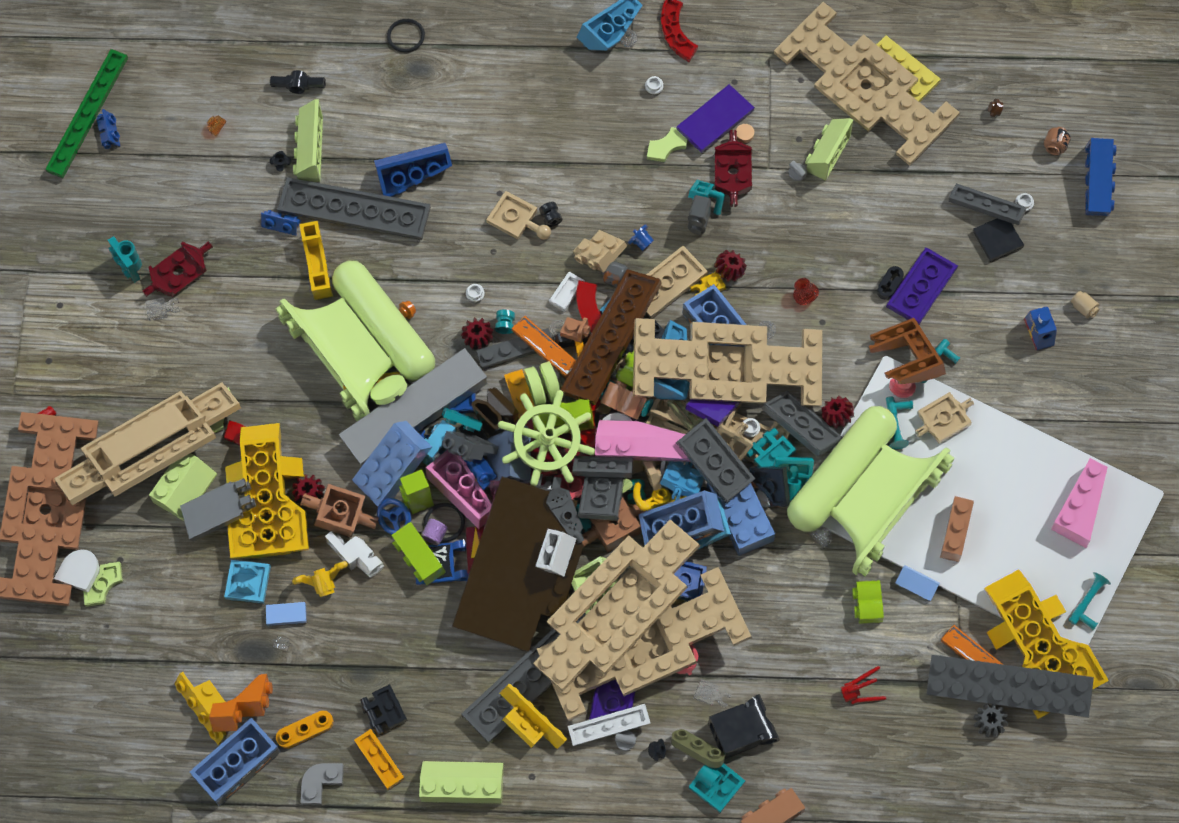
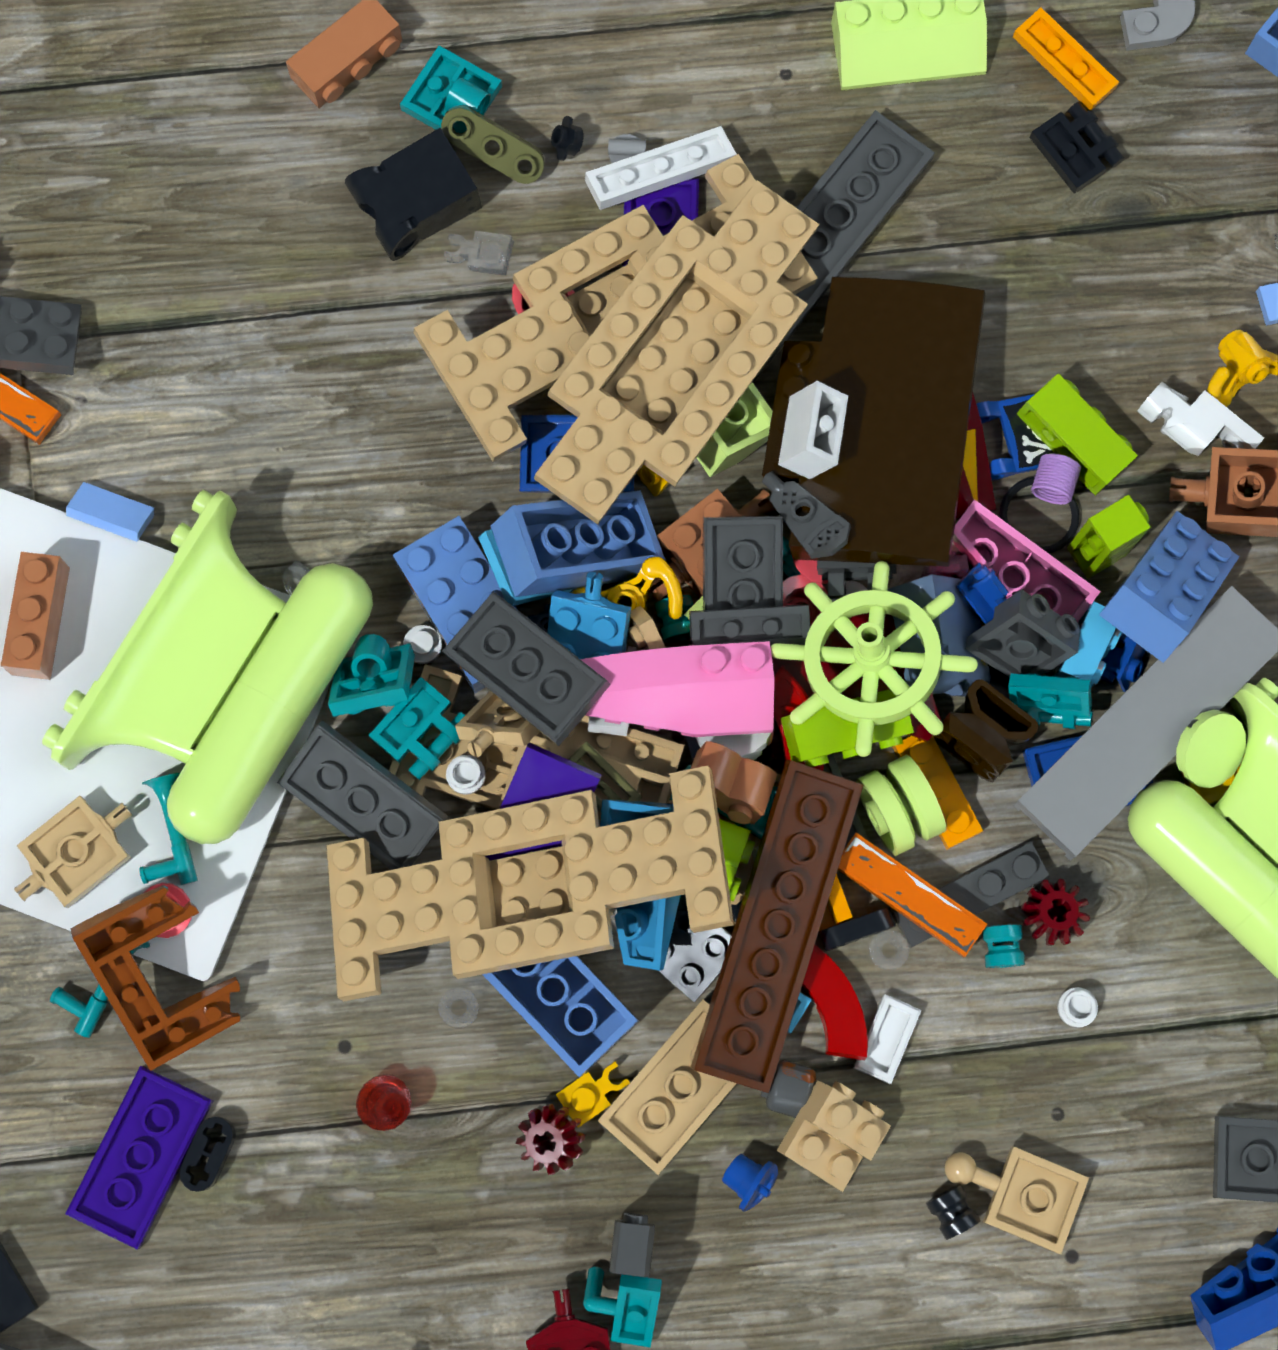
camera: 165 degrees right, 10 degrees up
light orange plate [276,710,334,749] -> none
blue piece [377,498,411,535] -> none
orange plate [399,301,416,319] -> none
yellow bracket [499,684,567,749] -> none
nougat bracket [560,317,590,343] -> none
black tile [749,466,790,507] -> none
dark red gear [821,396,855,429] -> none
red plant [841,666,886,704] -> none
lime brick [852,580,884,624] -> none

